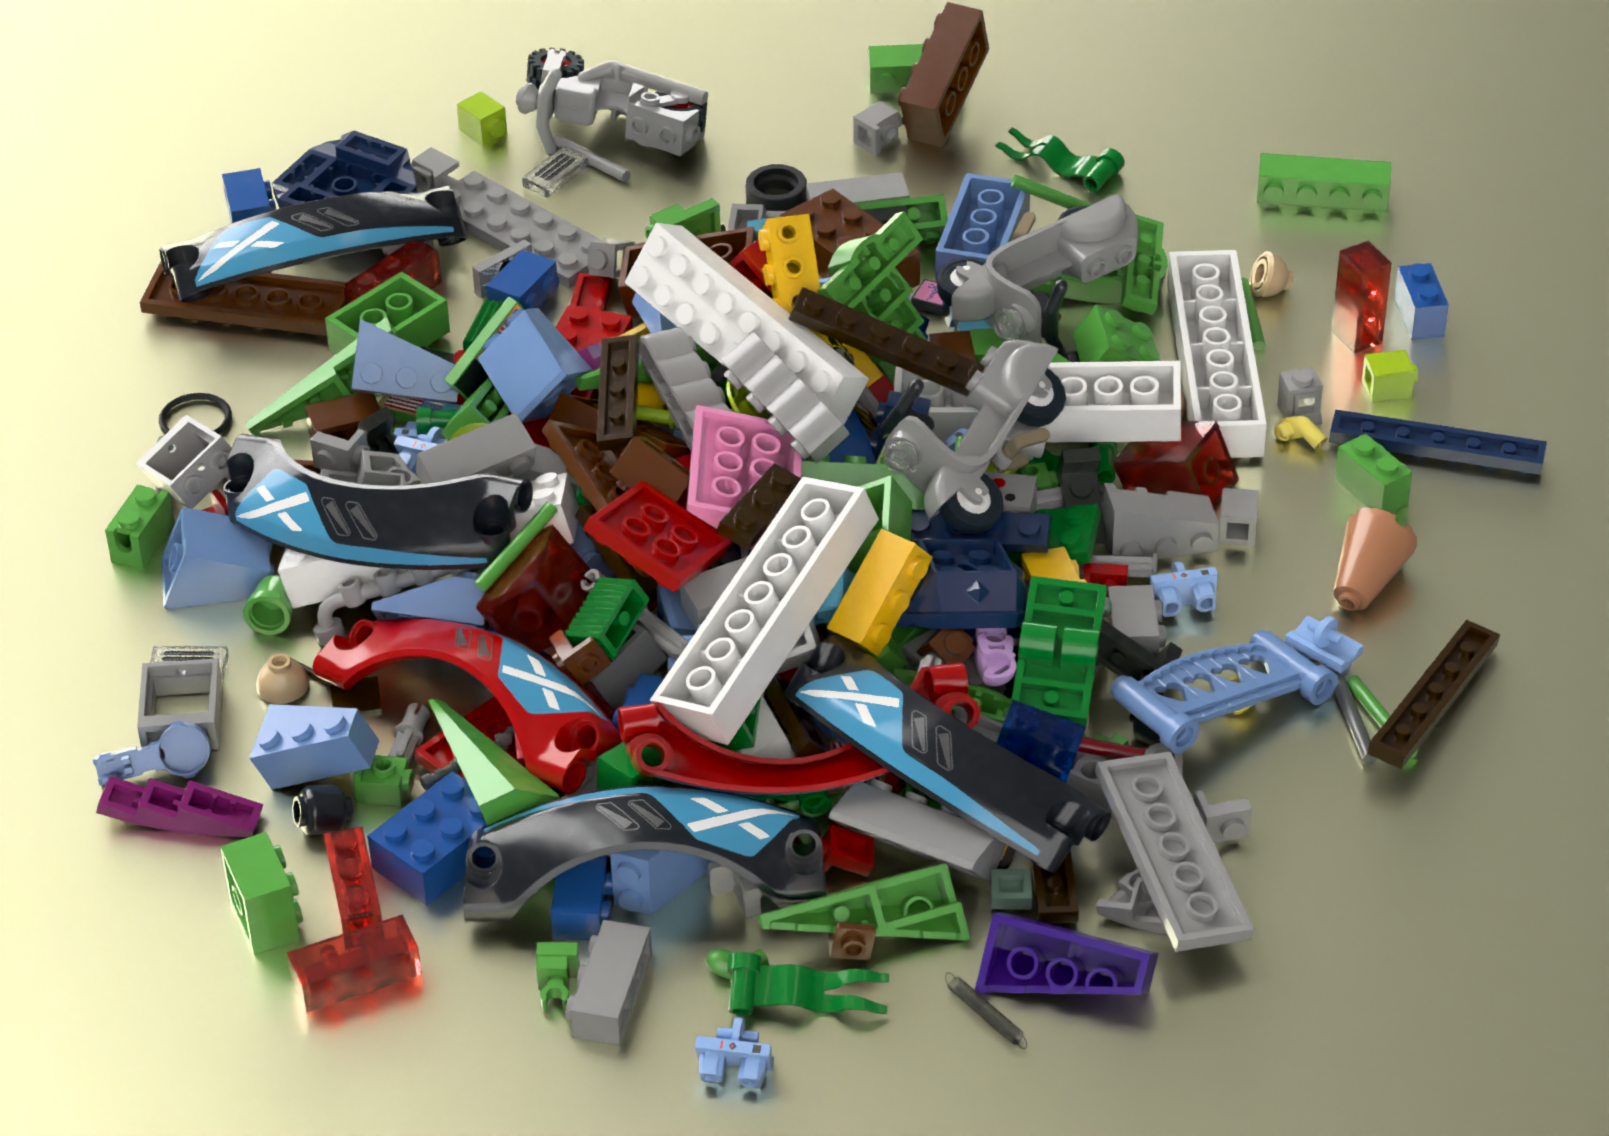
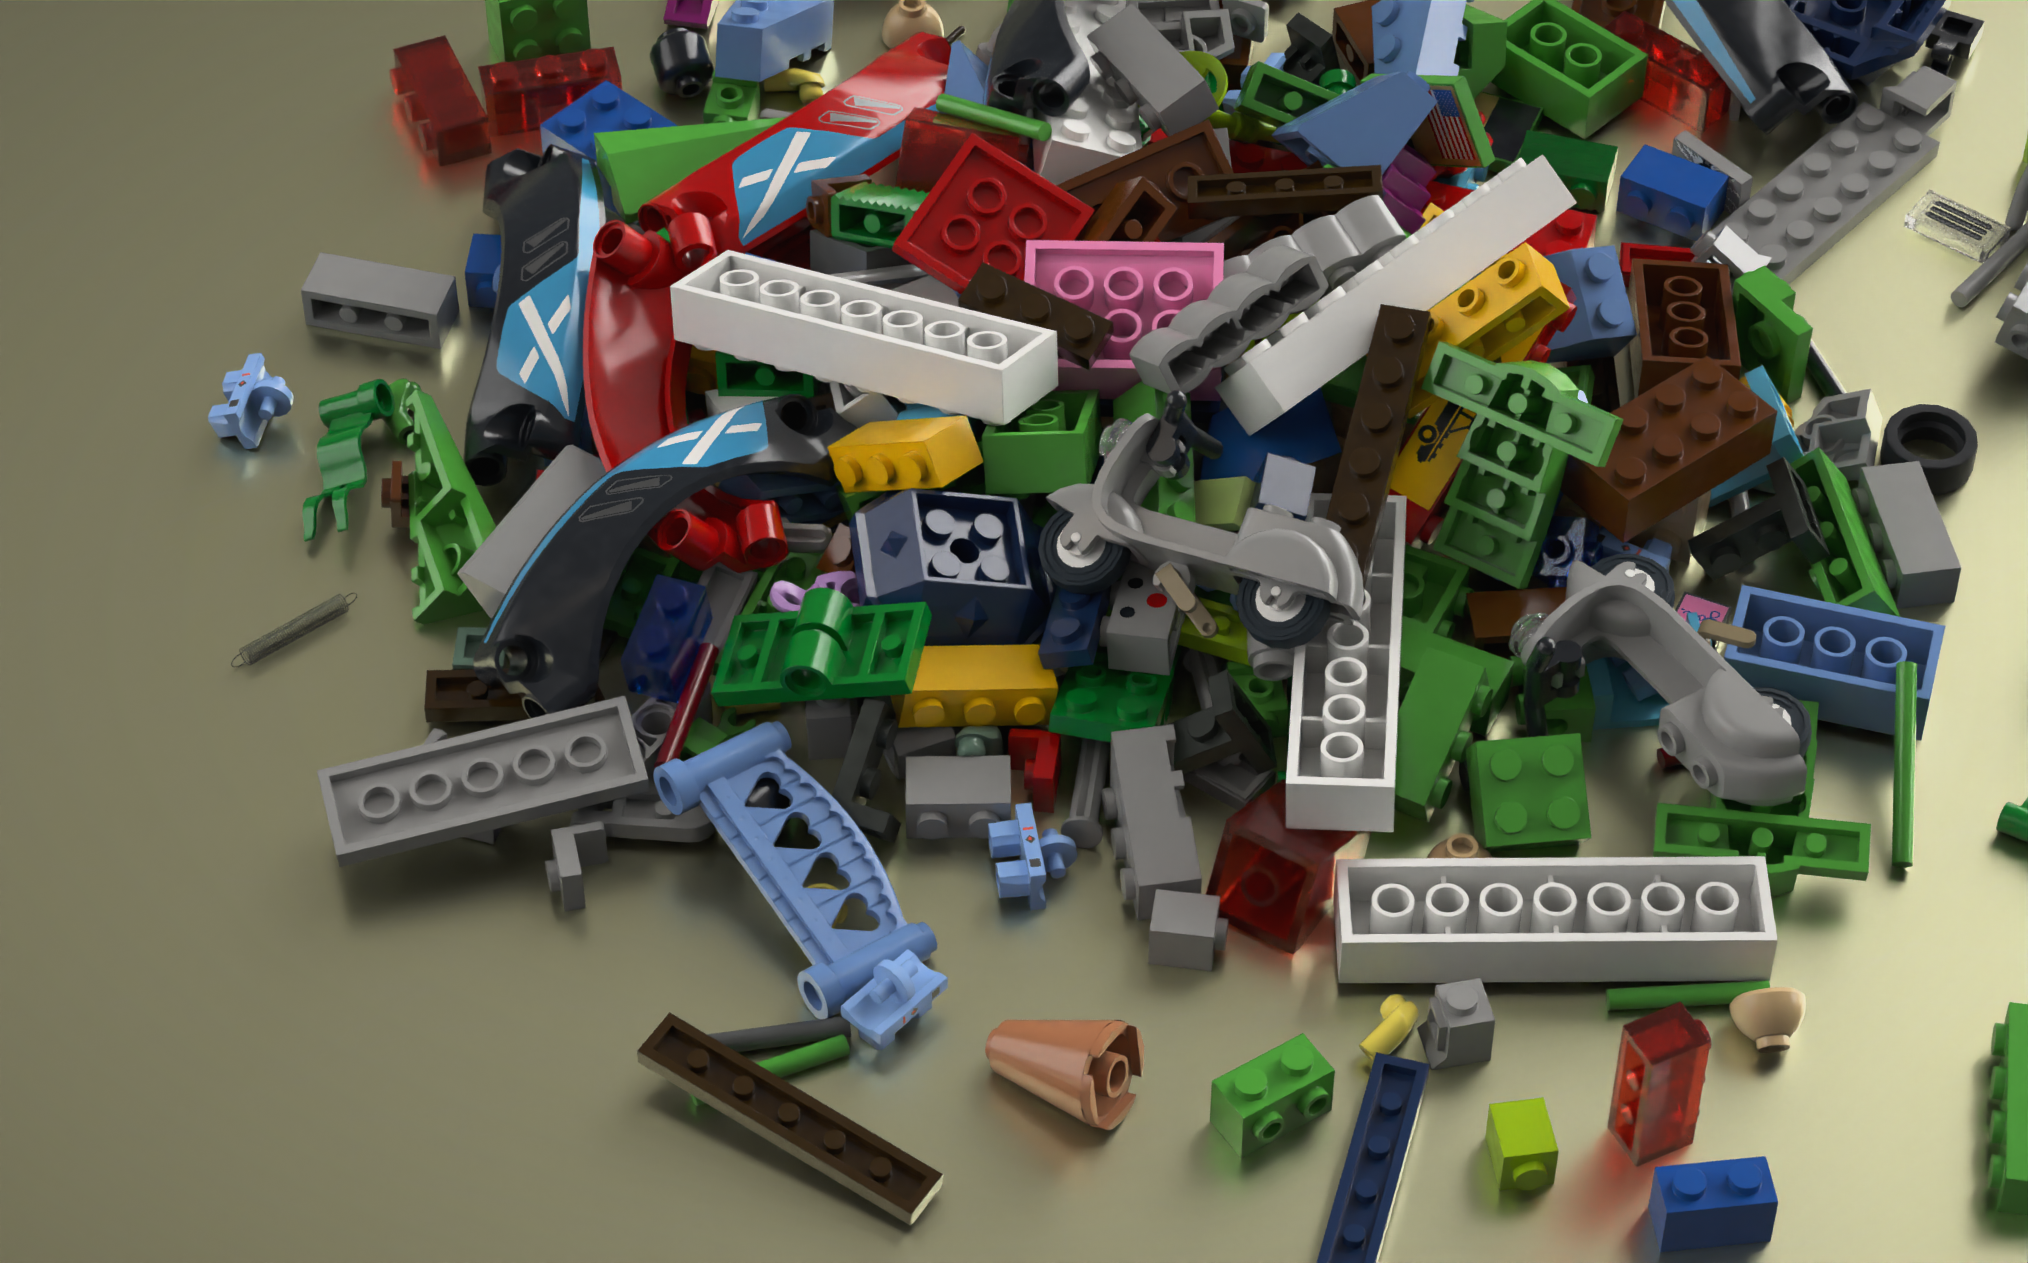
camera: 90 degrees right, 5 degrees up
bright green piece [536,942,580,1011] -> none
dark purple wedge [975,912,1159,995] -> none

